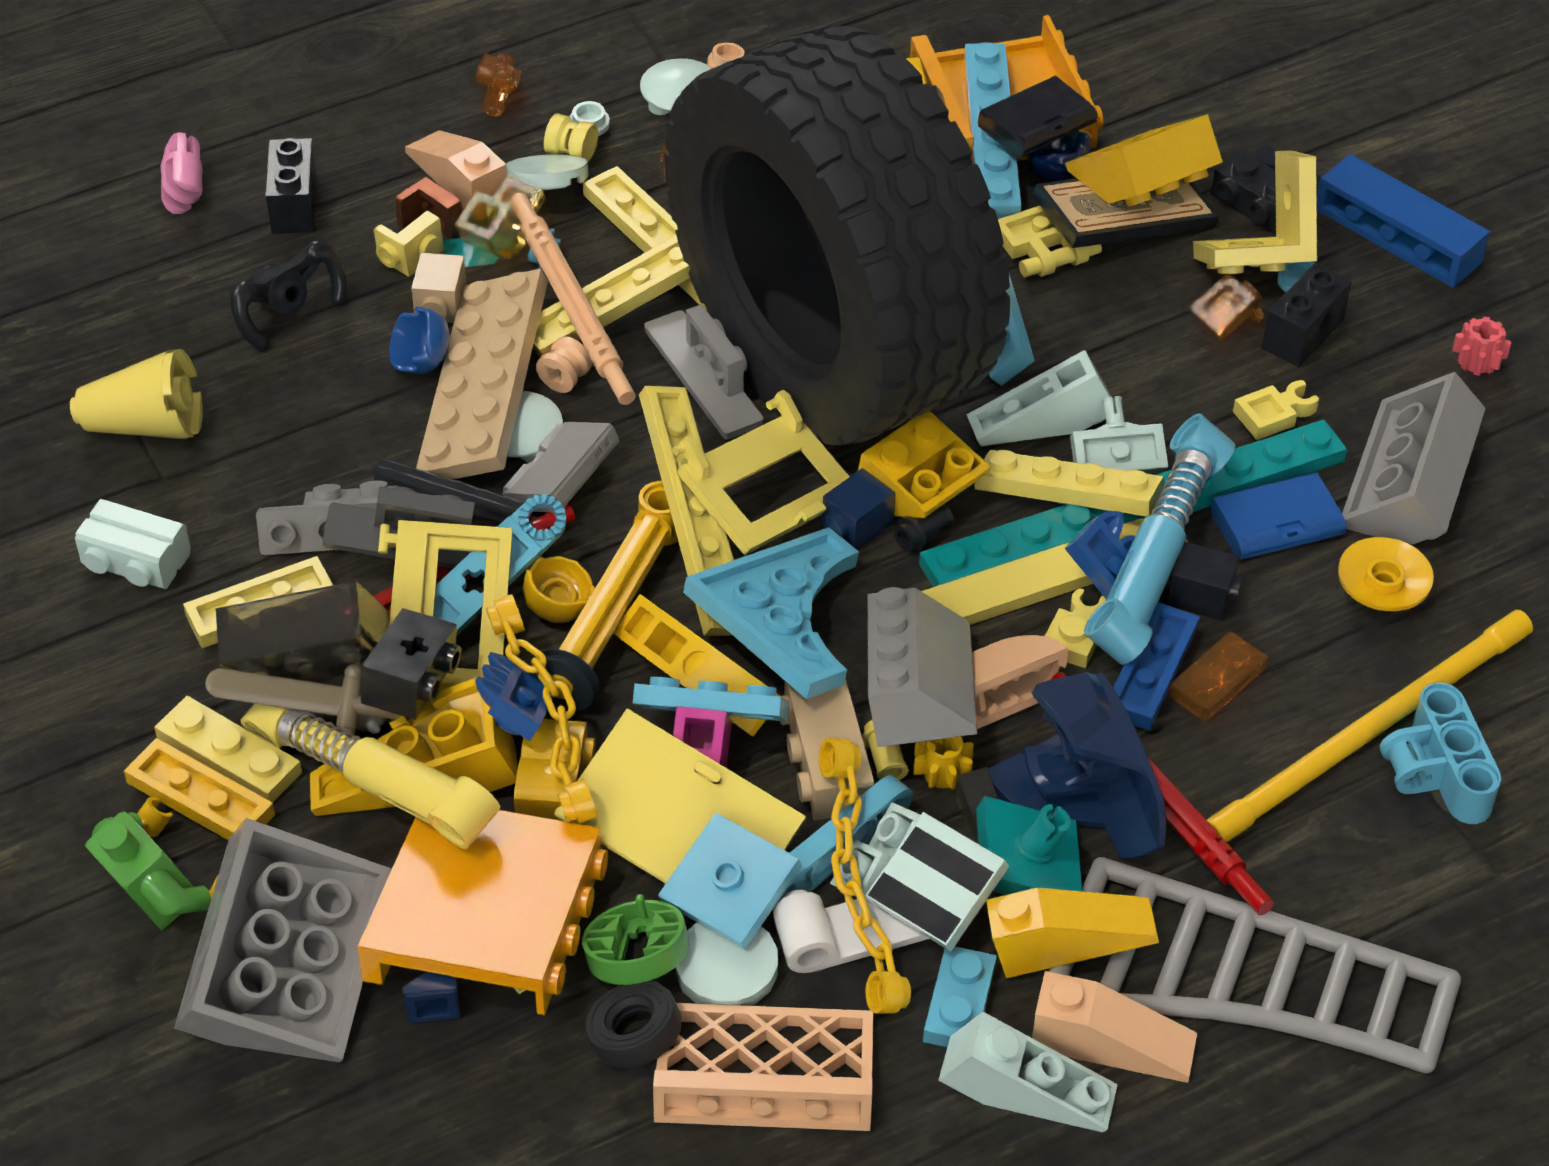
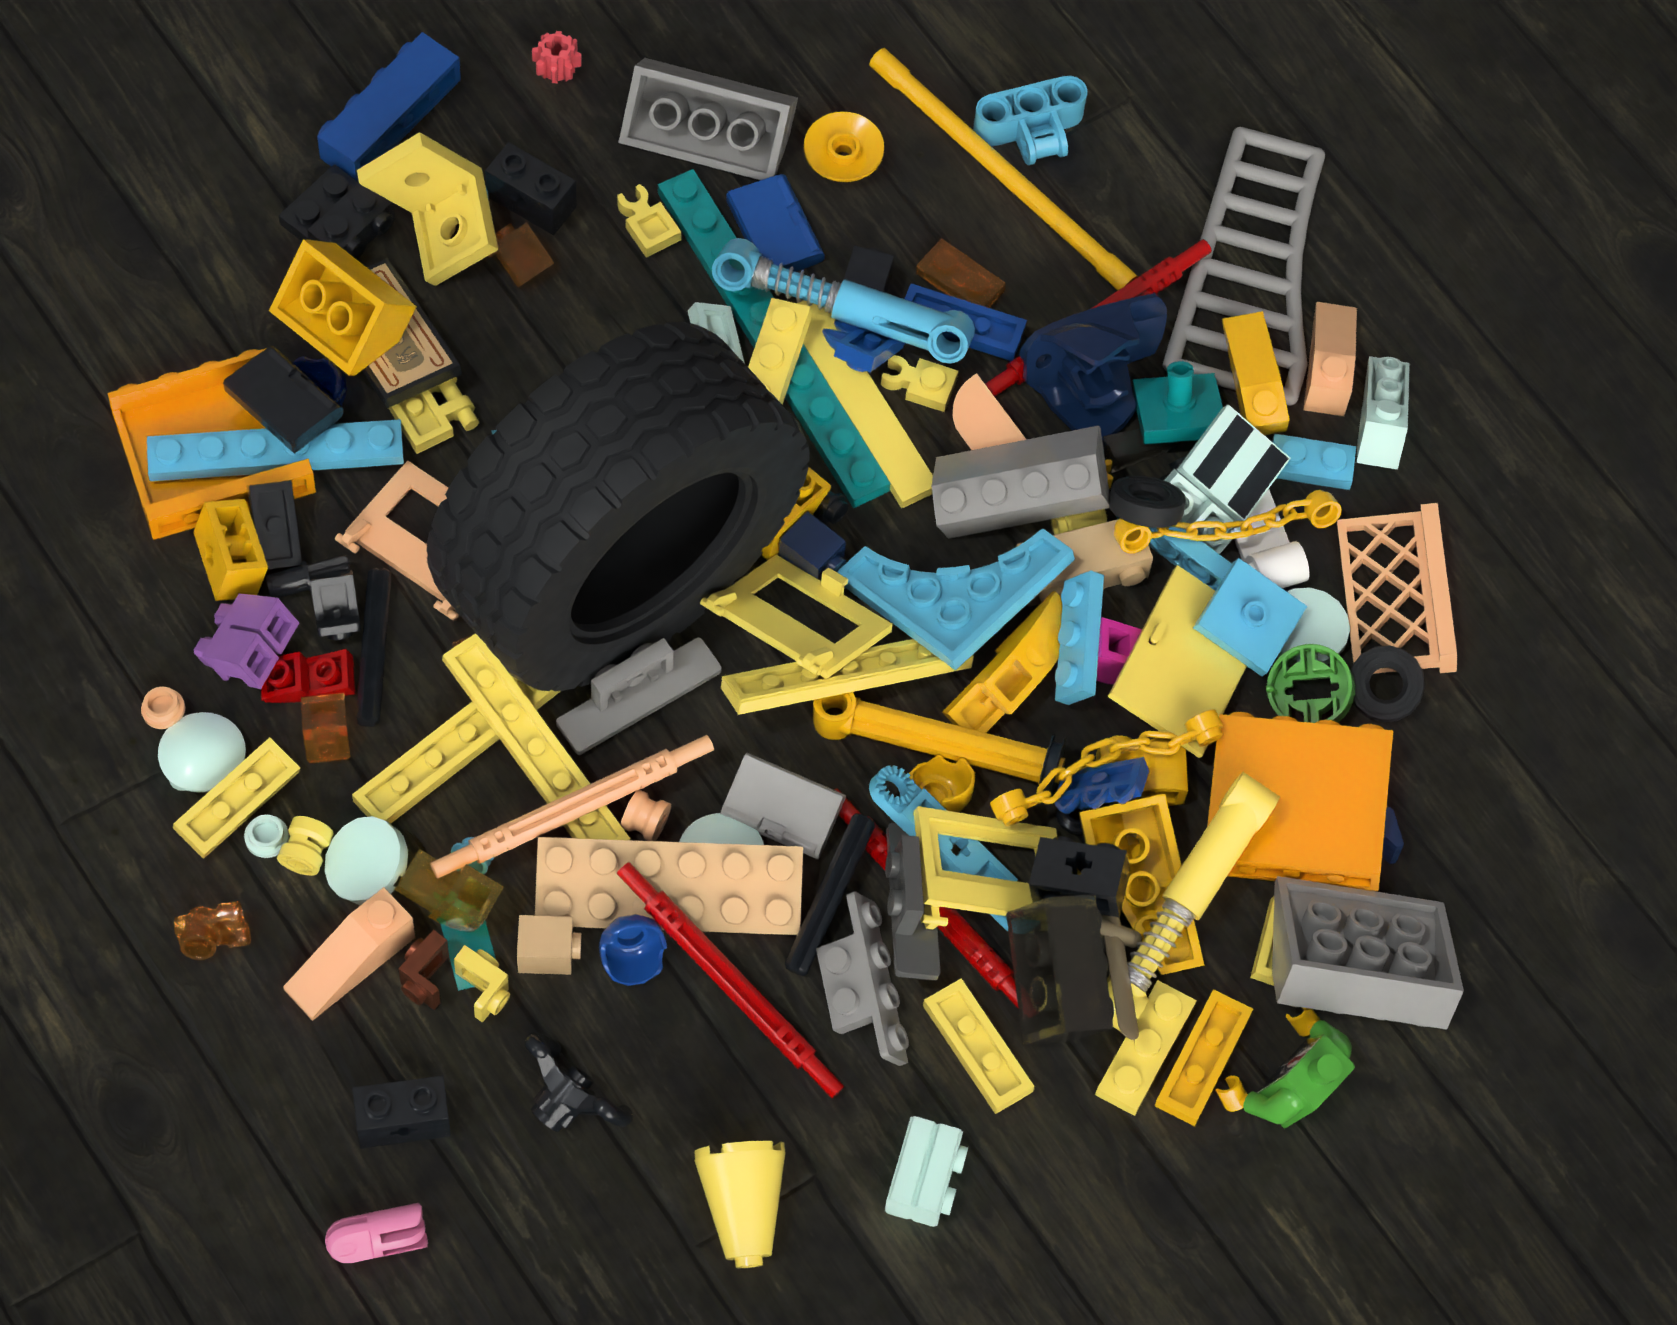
camera: 100 degrees left, 15 degrees up
none -> light yellow plate [173,737,300,859]
none -> red axle [617,862,845,1099]
none -> black tyre [1109,476,1185,528]

